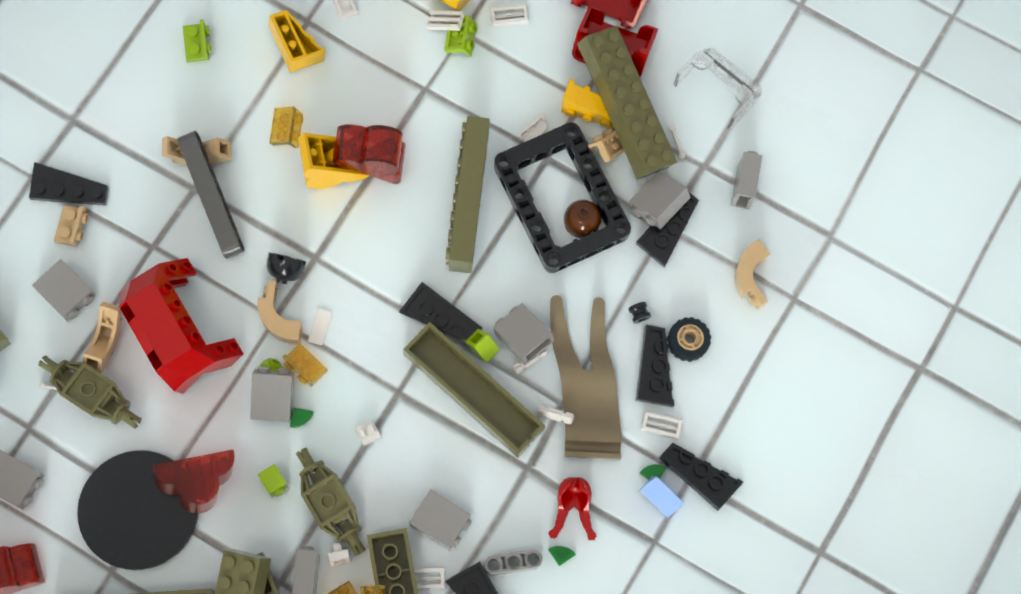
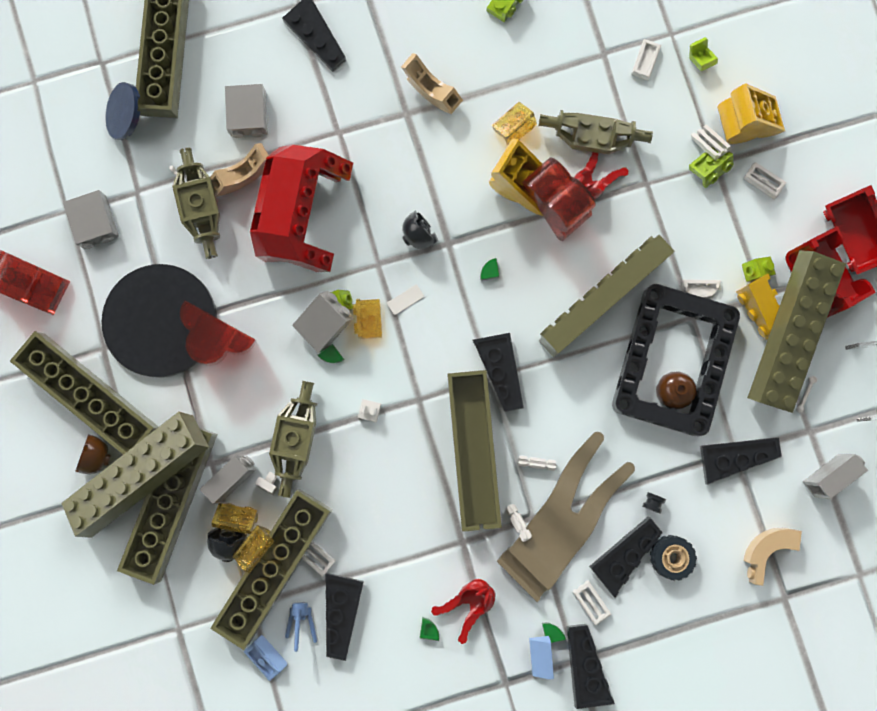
camera: 50 degrees right, 10 degrees up
tan bracket [54,205,89,247] -> none
dark grey beam [177,130,245,259] -> none
tan arch [257,280,303,345] -> none
lime brick [257,464,288,498] -> none
yellow wedge [268,10,326,72] -> none
light grey brick [409,489,472,551] -> none
lime brick [465,329,500,363] -> none
light grey beam [485,550,543,576] -> none
light grey brick [493,303,554,365] -> none
tan bracket [588,128,624,163] -> none
light grey brick [629,170,690,229] -> none
none -> green tile [480,258,499,280]
none -> olive plate [538,110,653,155]
none -> red hair [571,152,629,202]
none -> lime bracket [742,256,776,282]

